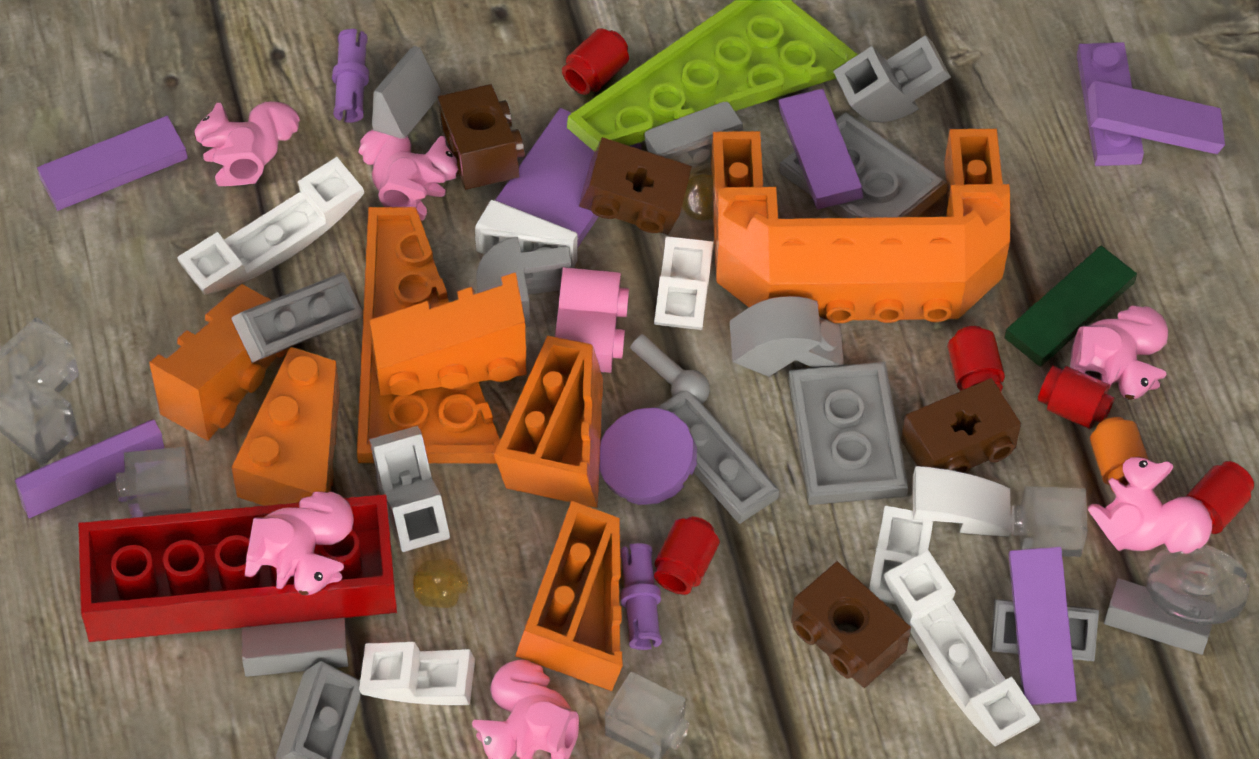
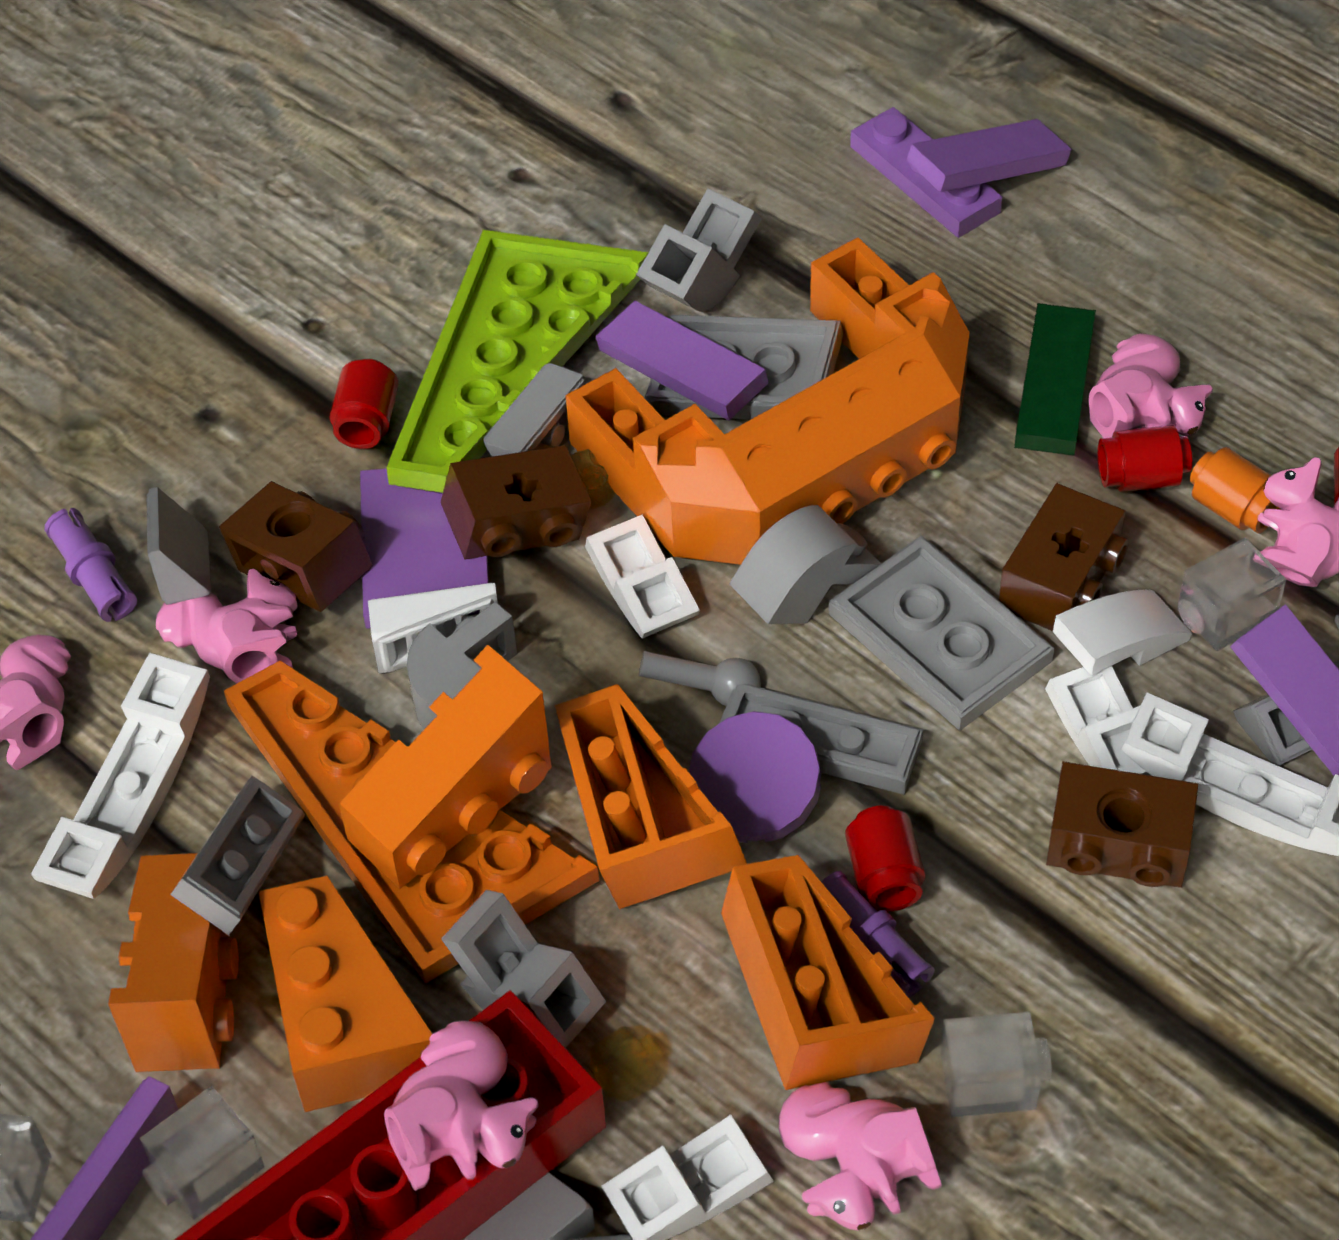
camera: 30 degrees left, 5 degrees down
bright pink brick [555,267,629,373] -> none
red brick [947,326,1005,392] -> none

